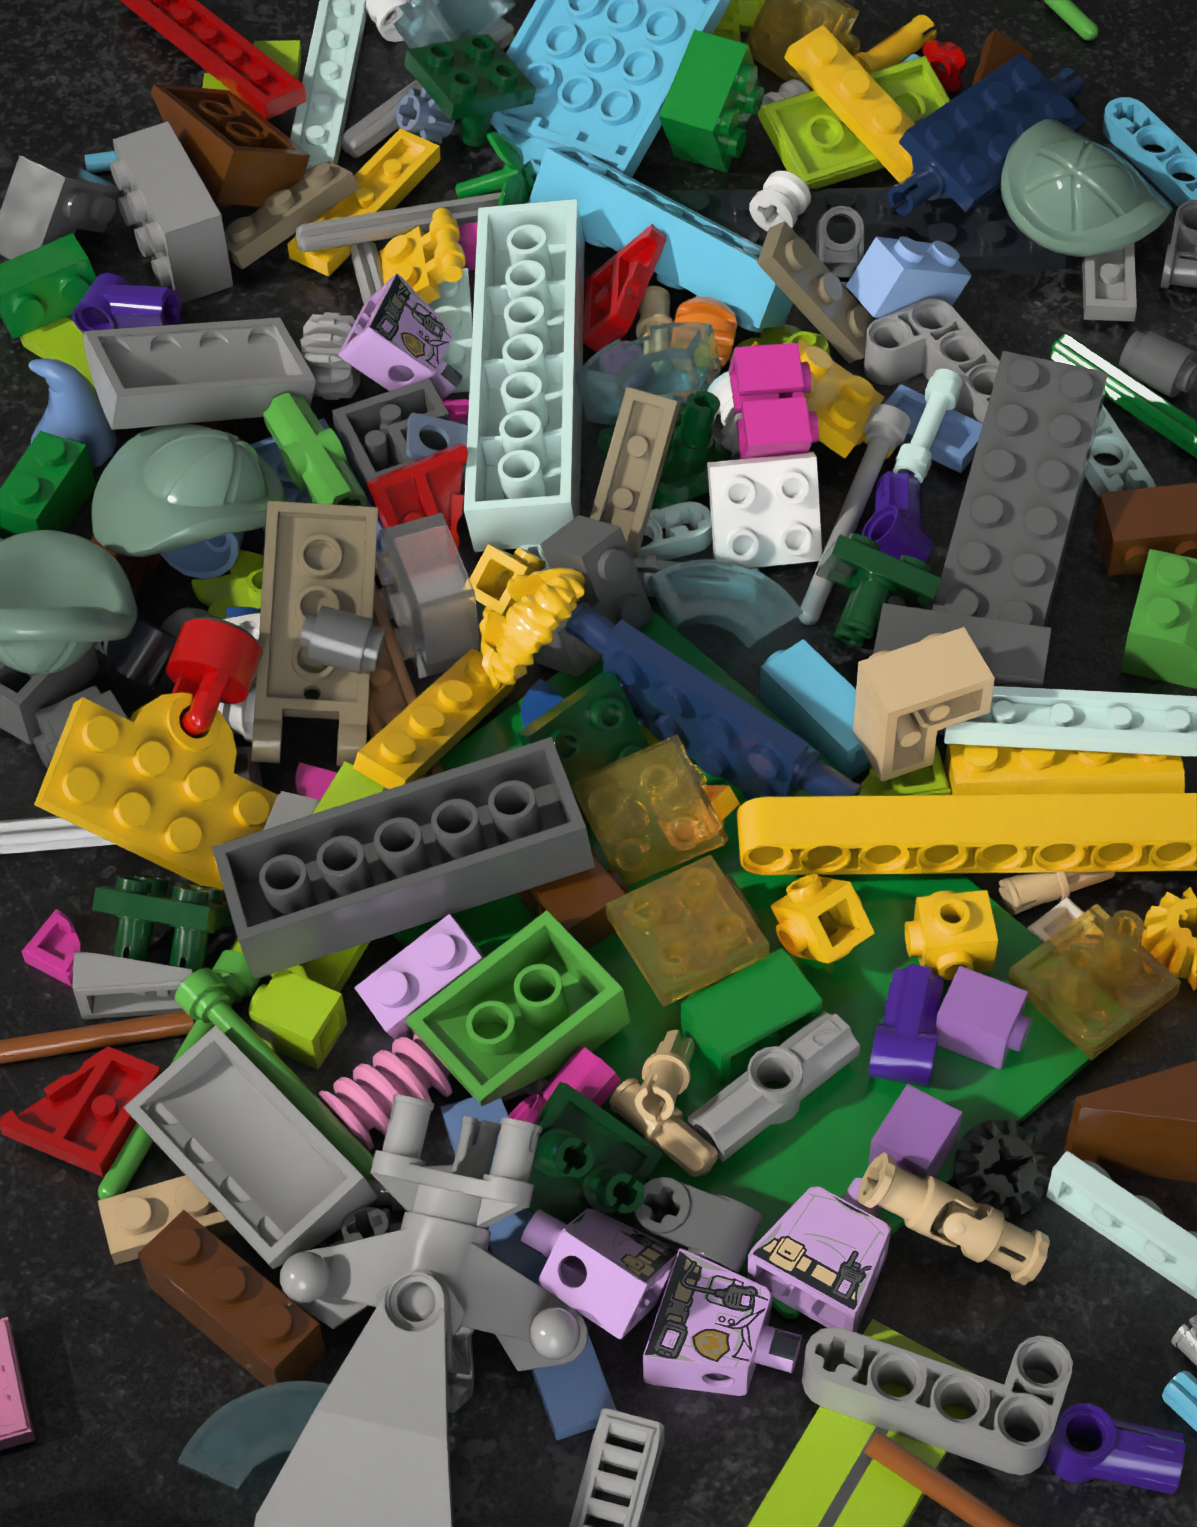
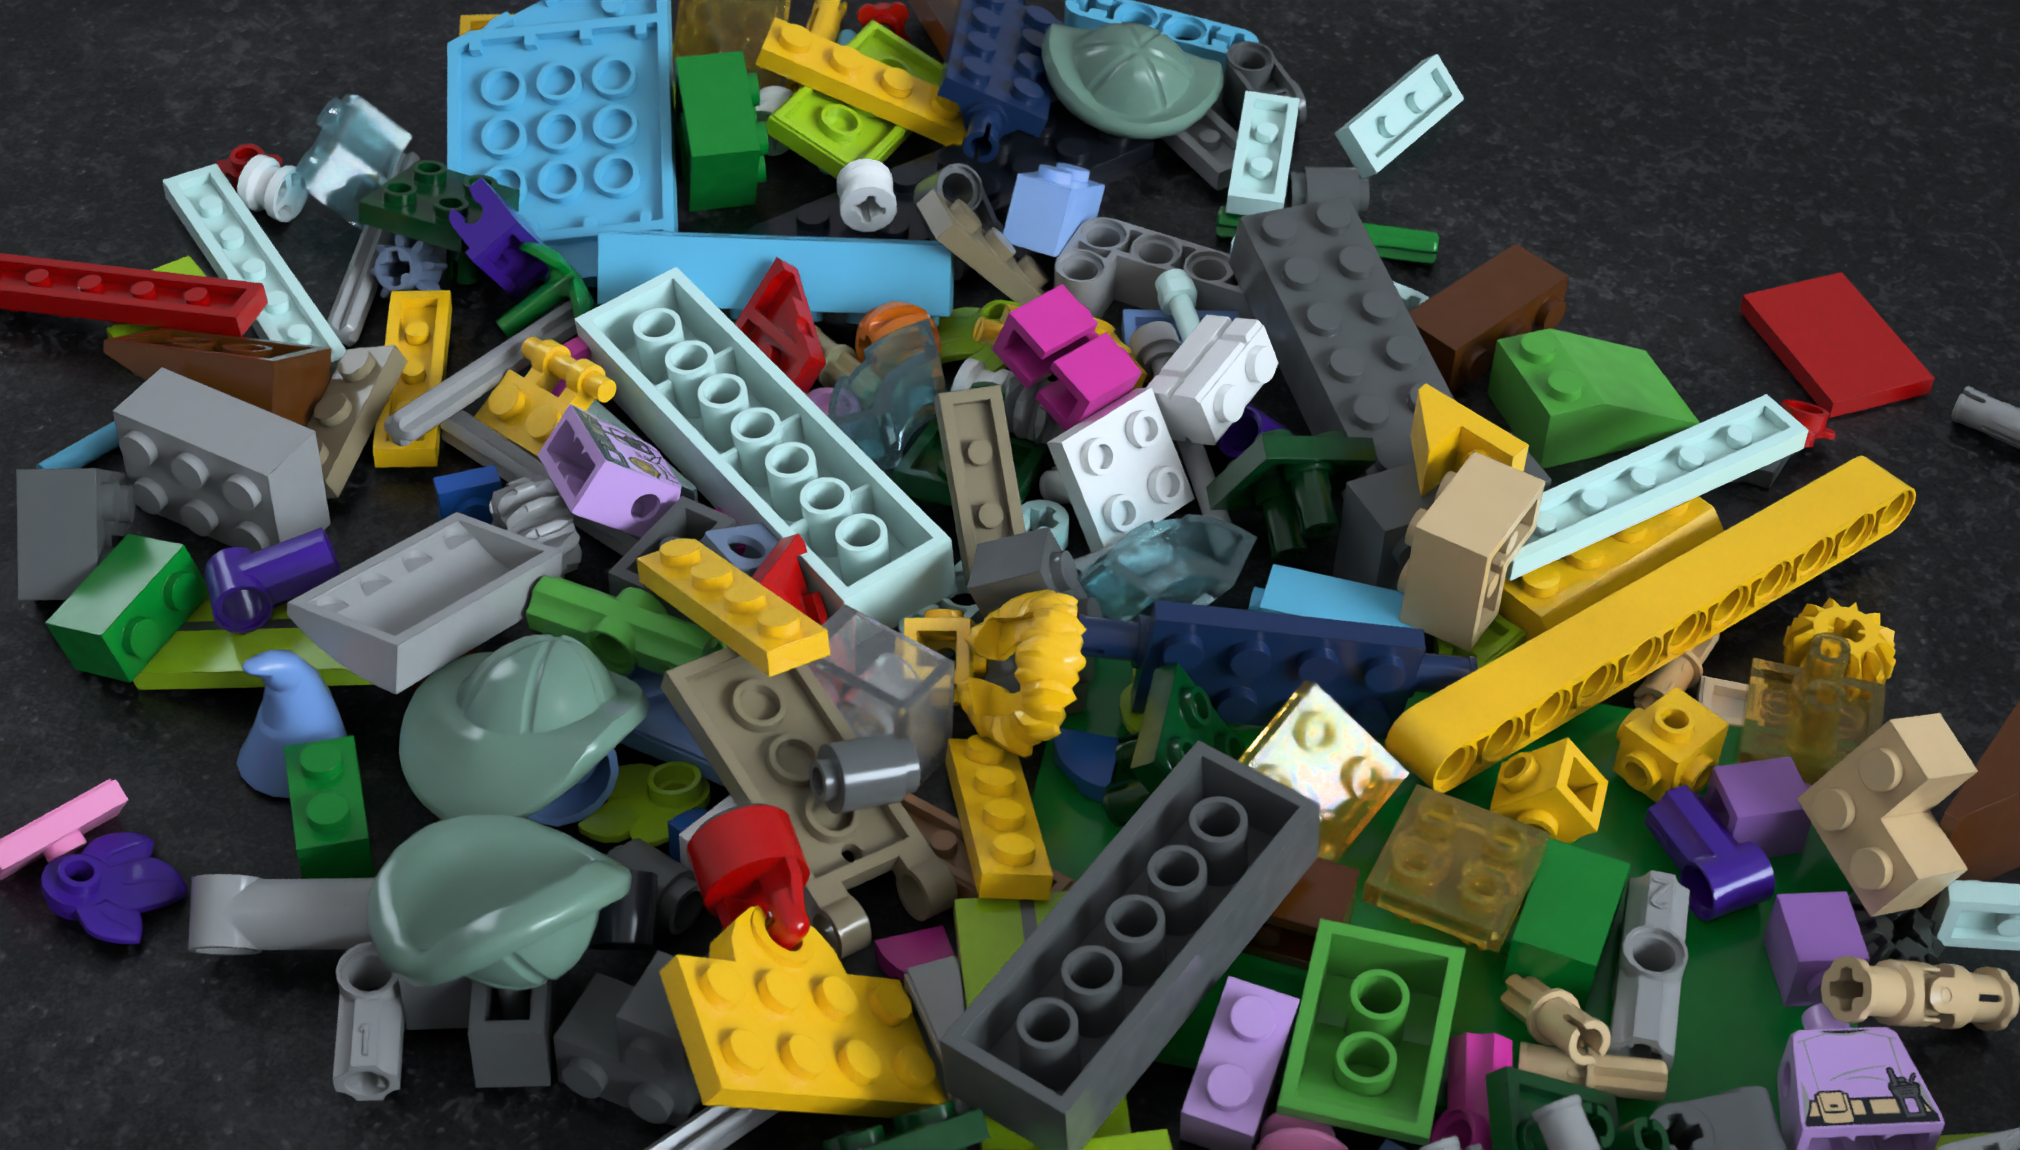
camera: 40 degrees left, 10 degrees down
none -> blue plate [433,465,502,525]
none -> dark purple hinge [449,177,549,299]
none -> yellow plate [636,538,830,677]
none -> white brick [1146,315,1278,445]
none -> light aqua plate [1225,91,1300,216]
none -> yellow slope [1410,383,1529,496]
none -> tan brick [1797,713,1978,917]

